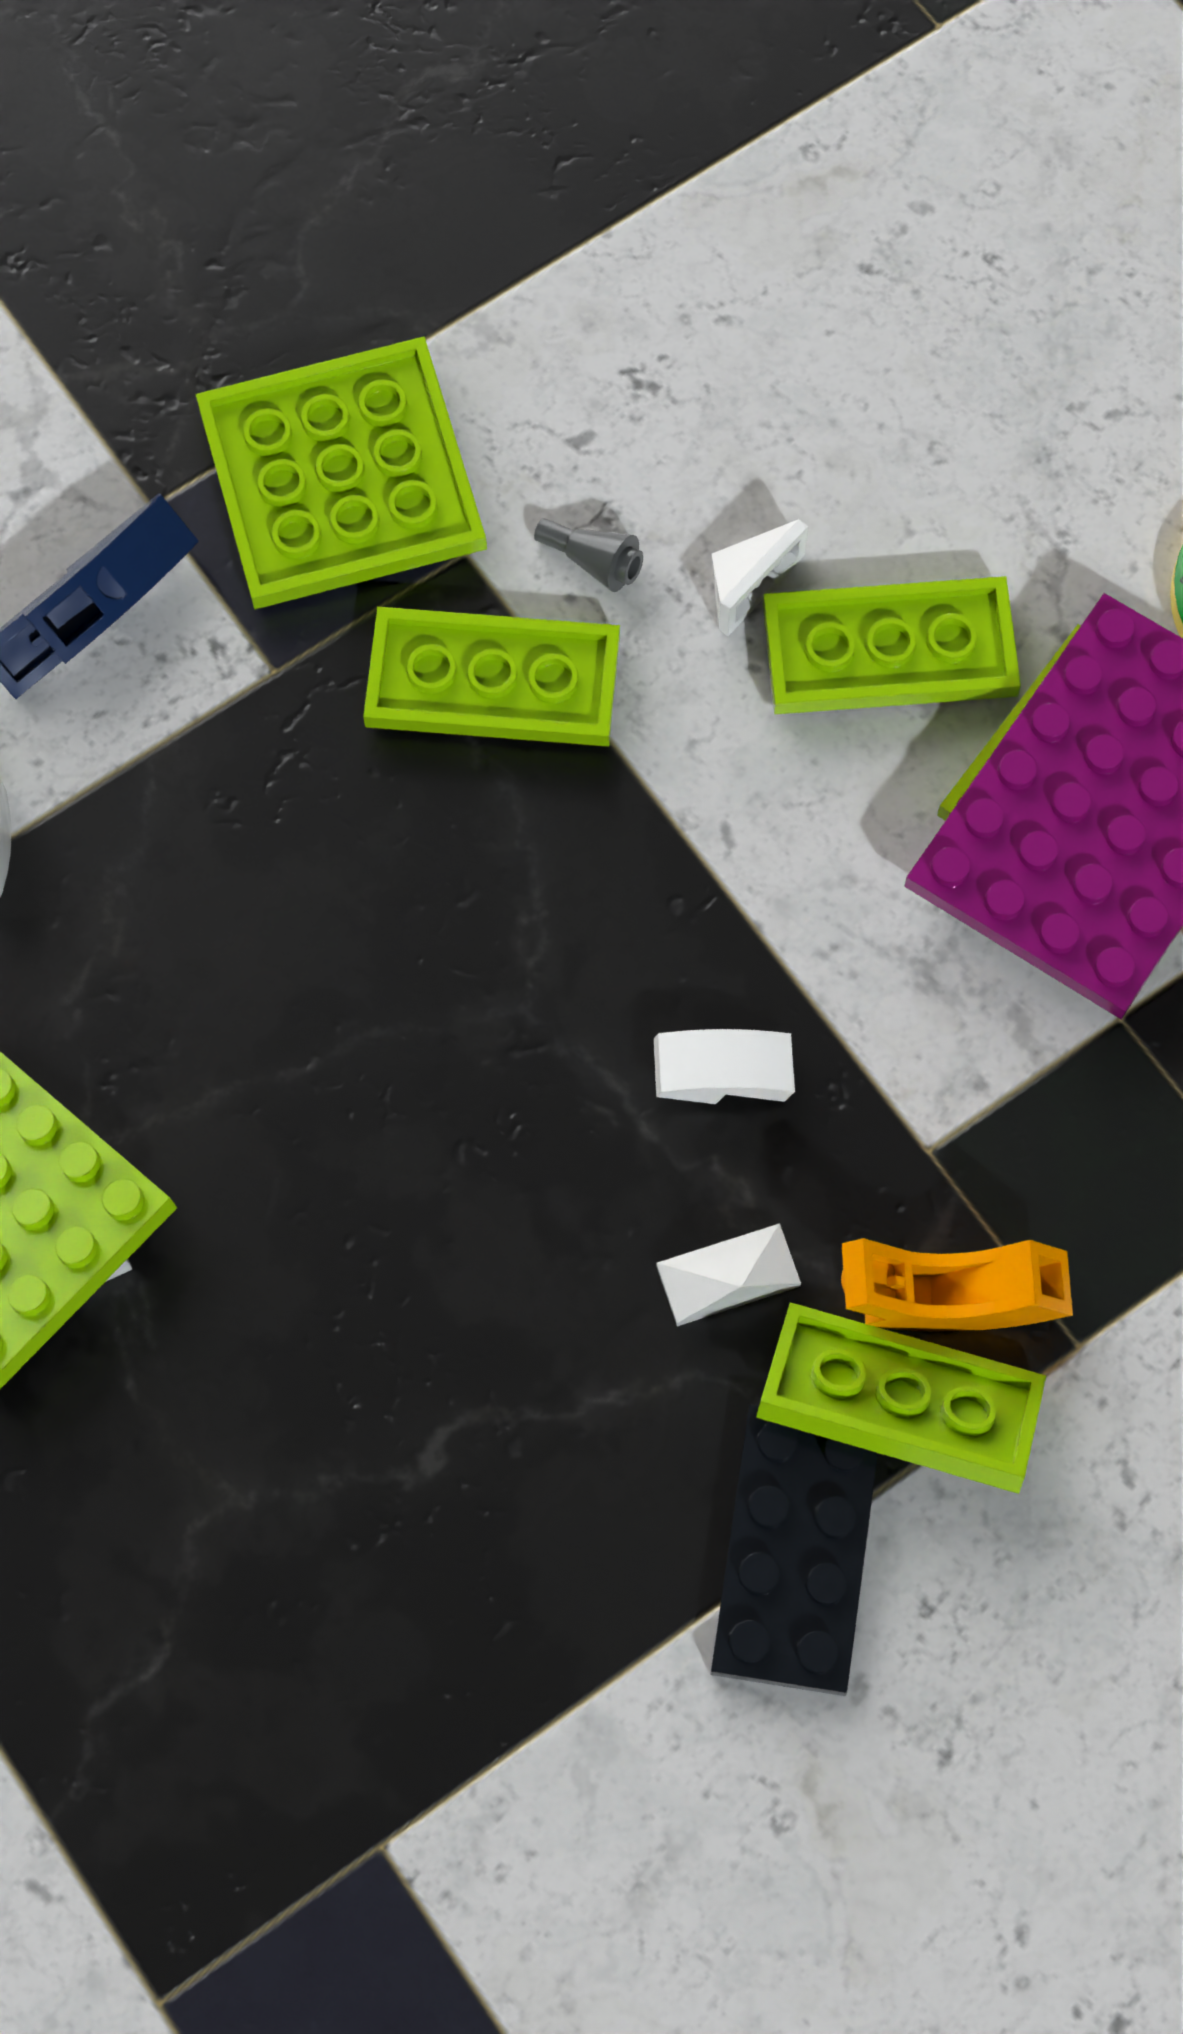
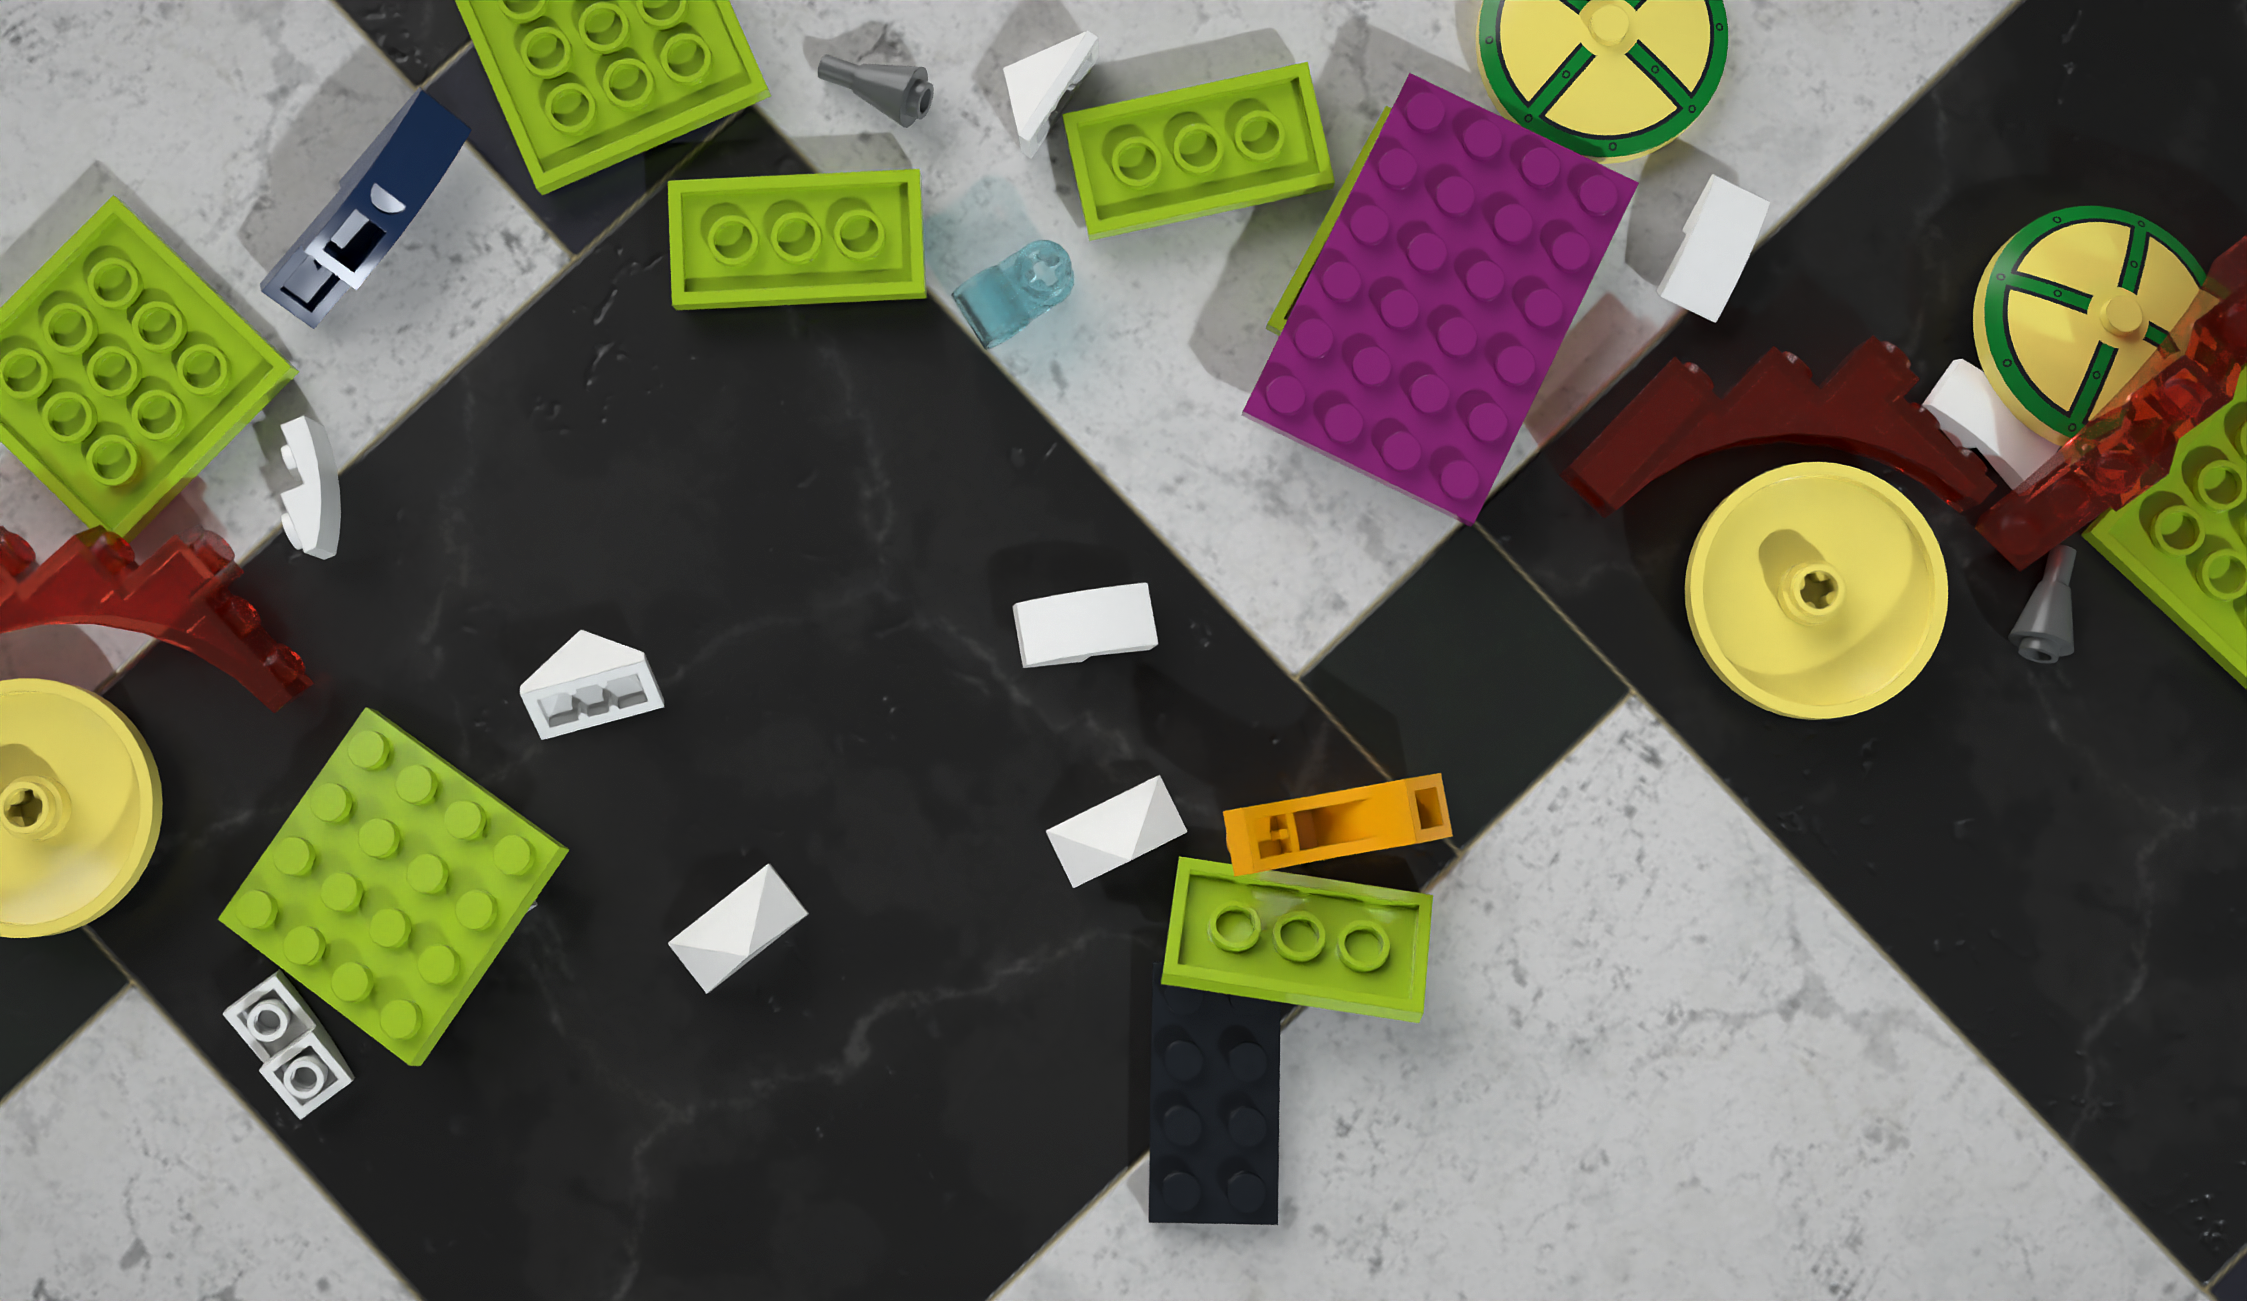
camera: 10 degrees left, 15 degrees up
none -> white slope [520,630,664,740]
none -> white slope [668,864,809,994]
none -> clear light blue piece [951,240,1074,350]

